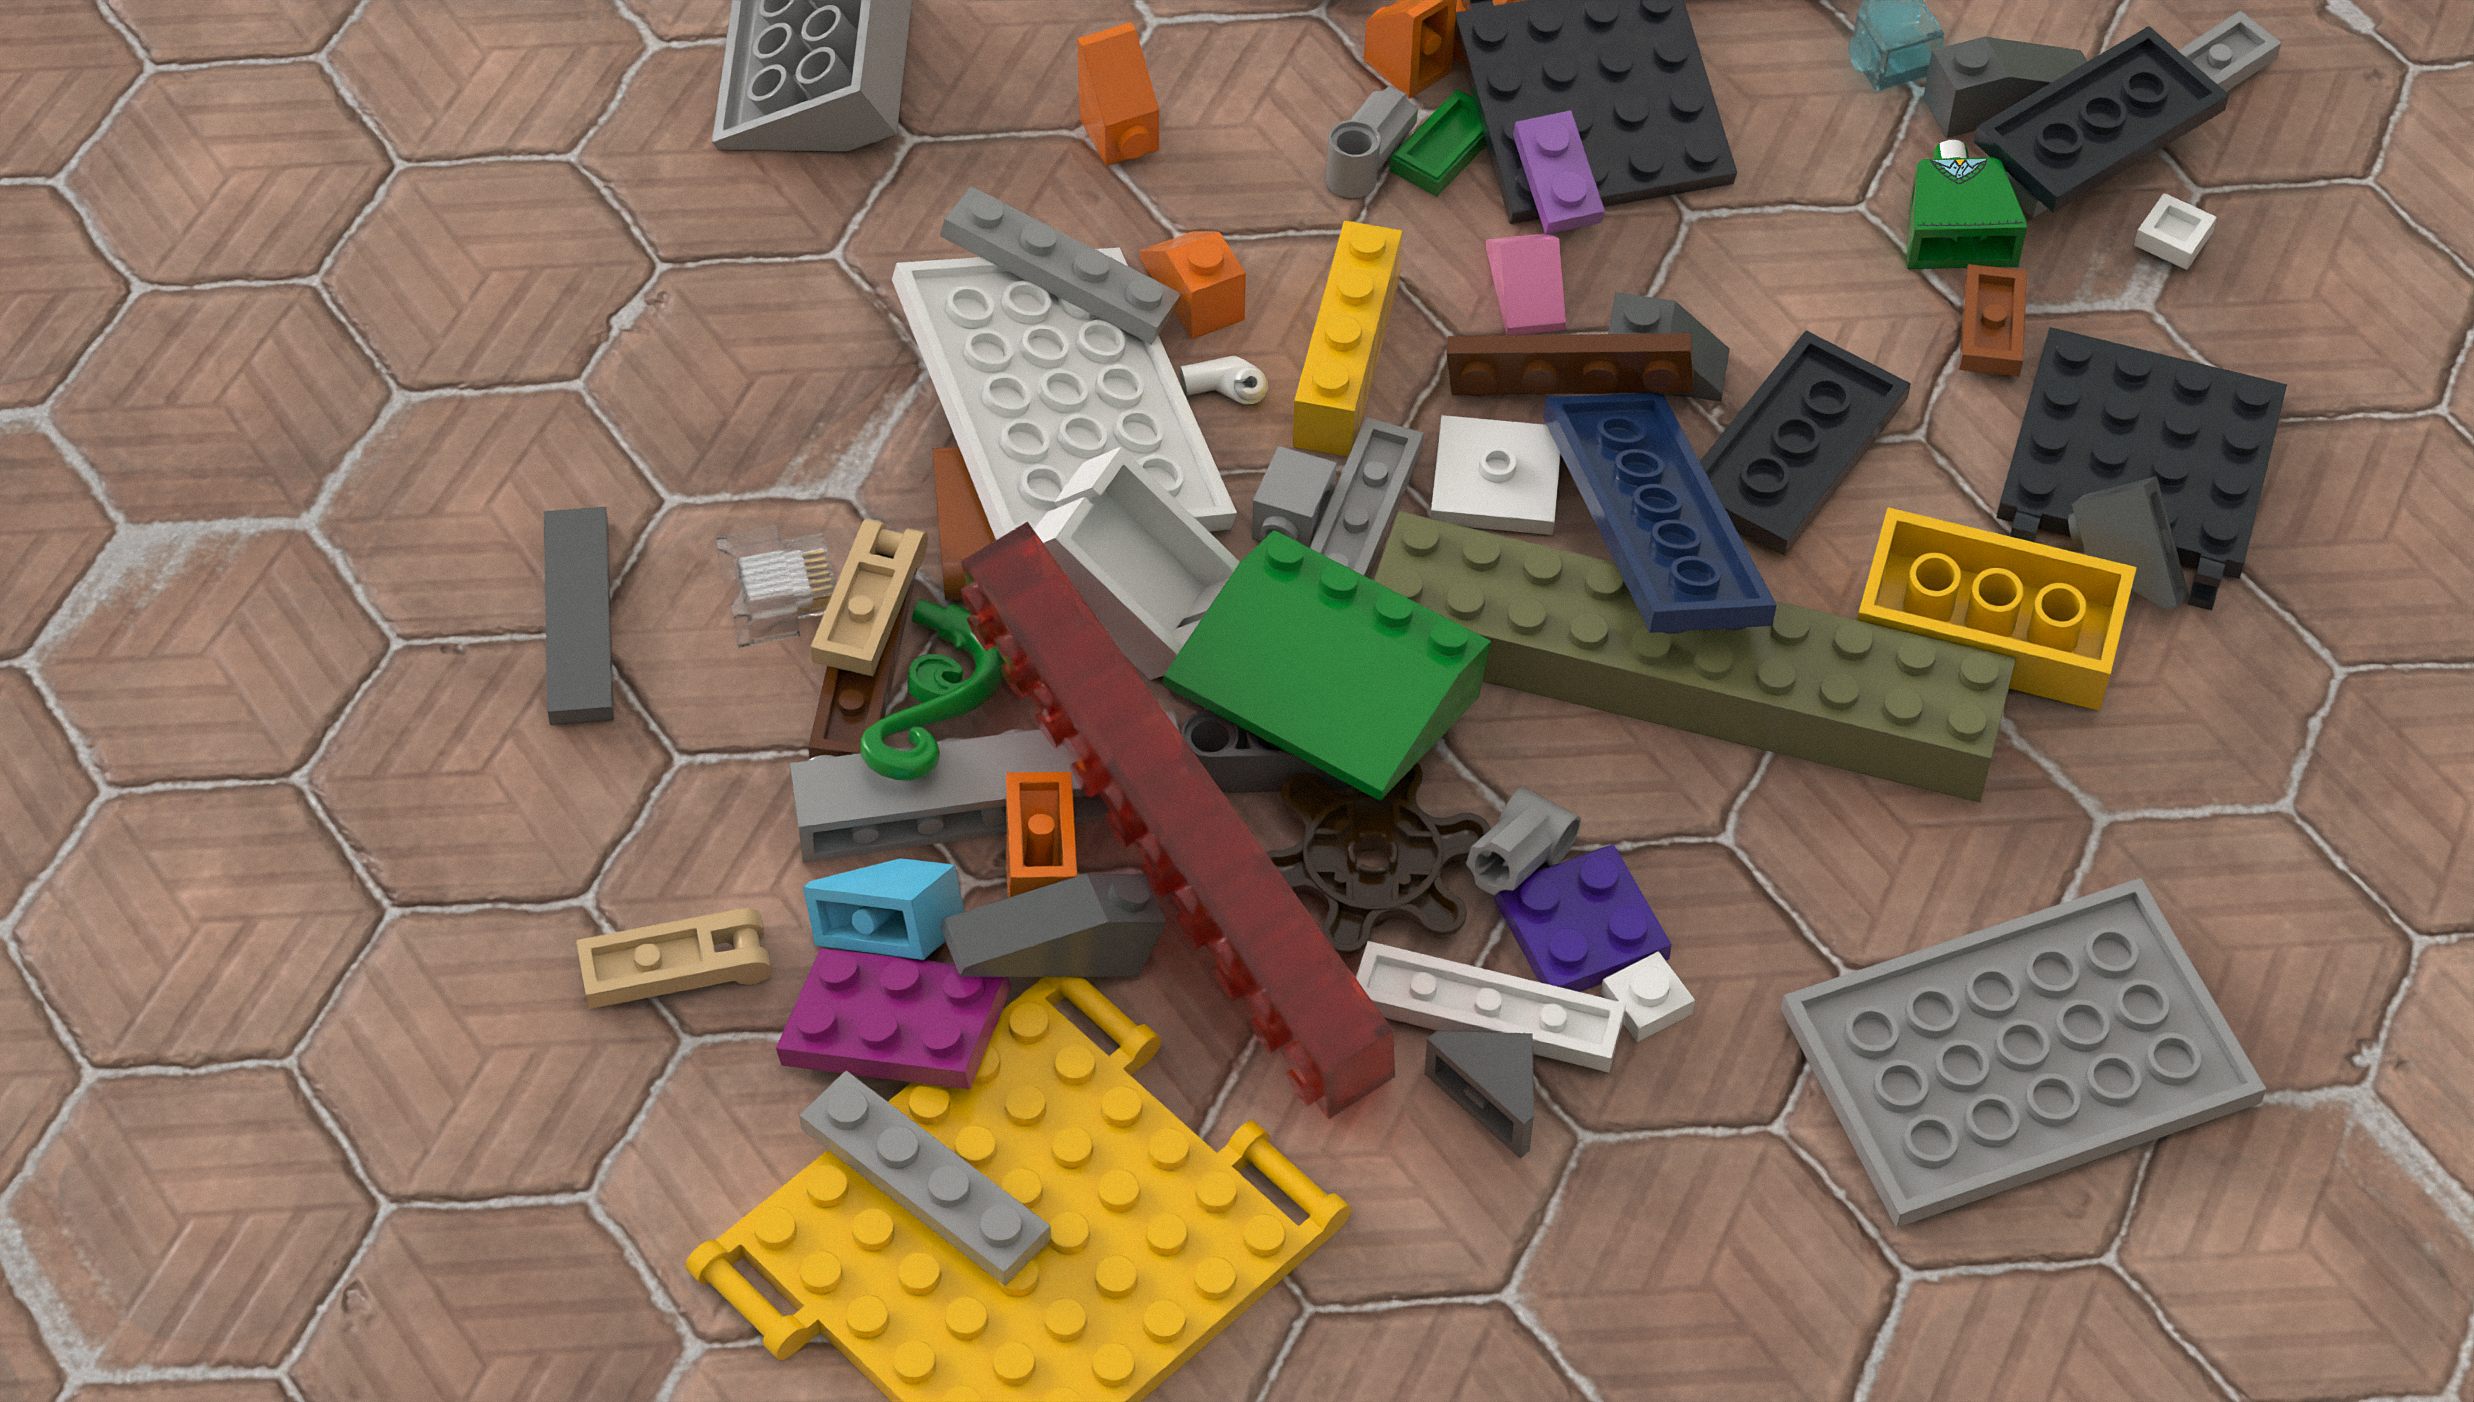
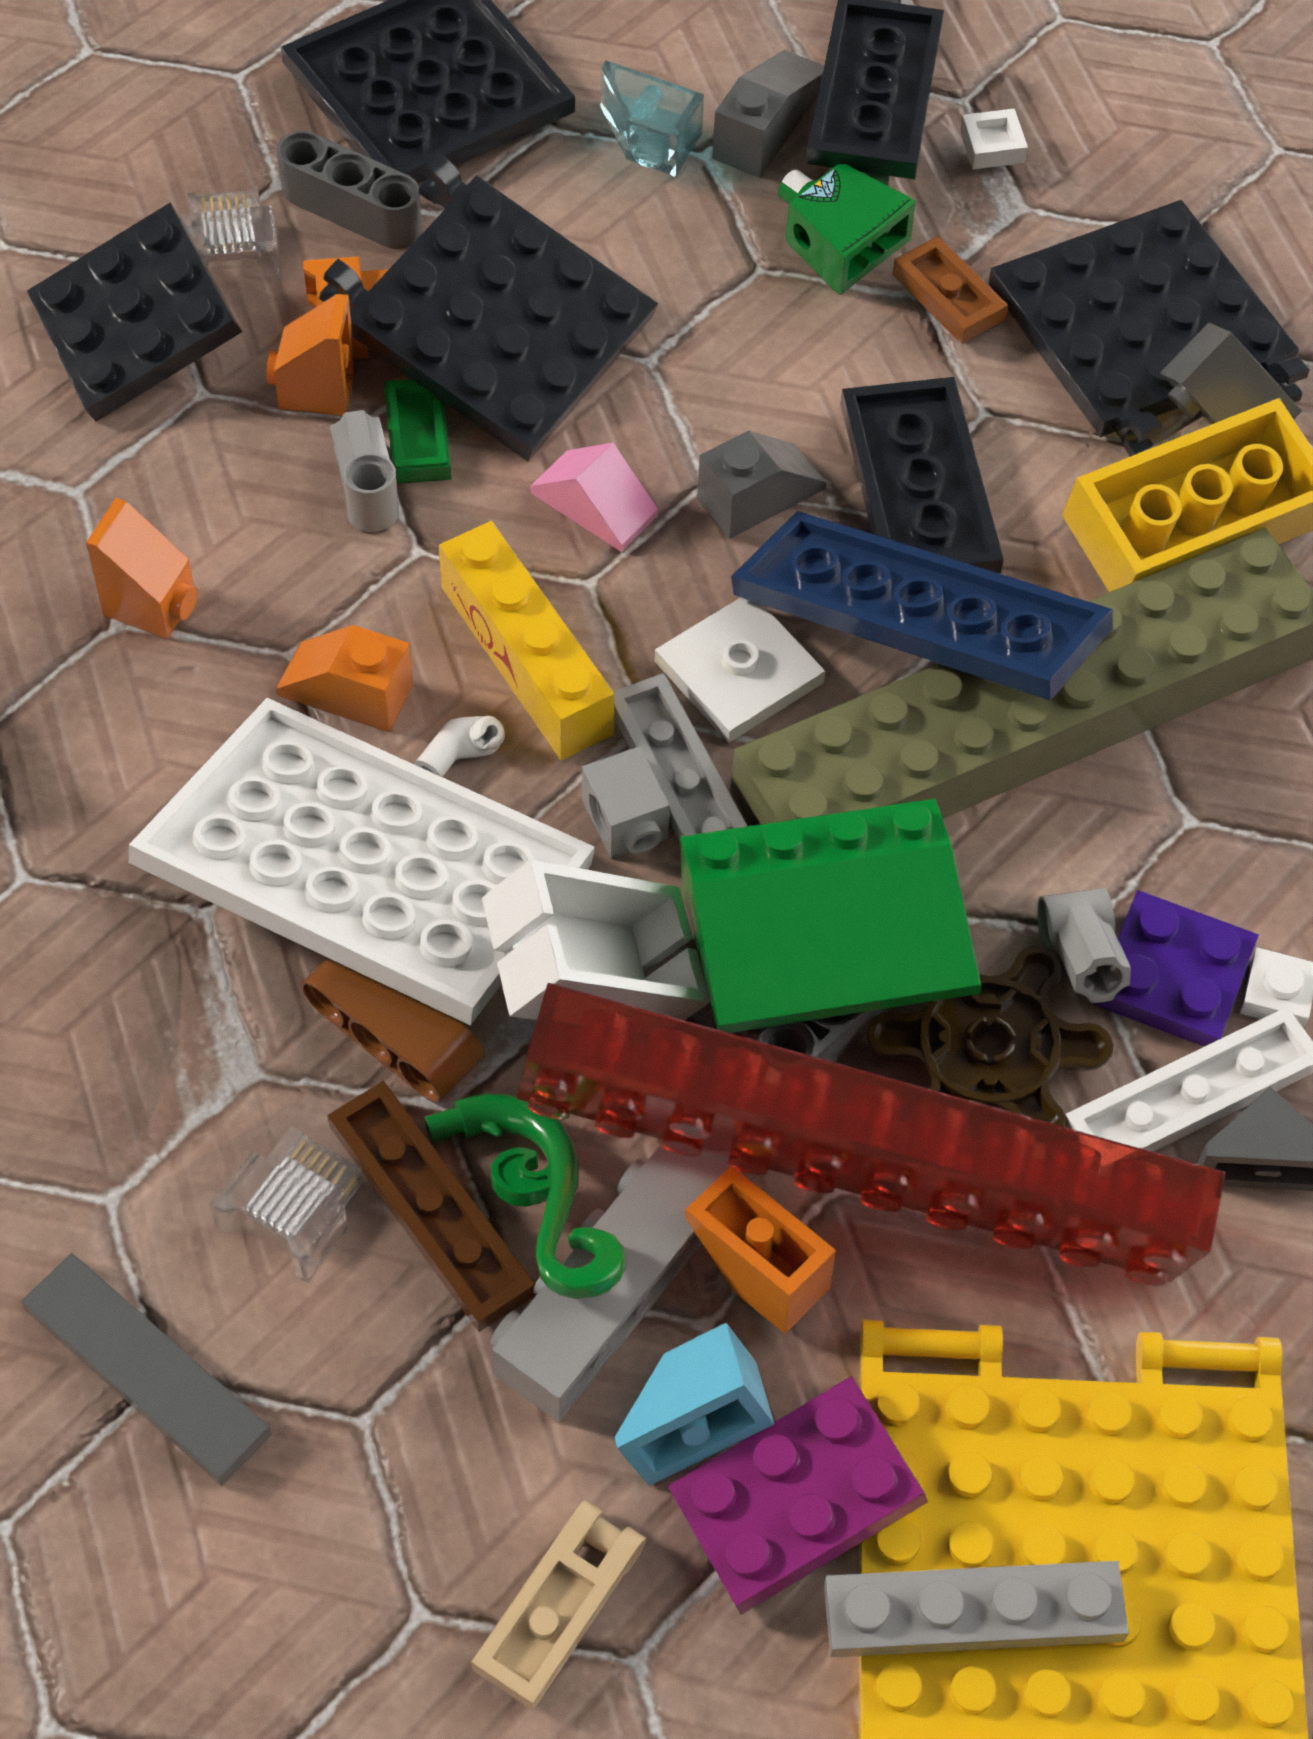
camera: 45 degrees left, 5 degrees up
tan plate [810,519,928,676] -> none
light grey plate [940,186,1182,345] -> none
dark grey slope [940,873,1167,977] -> none
reddish brown plate [1446,333,1694,395] -> none
medium lavender plate [1512,110,1605,235] -> none

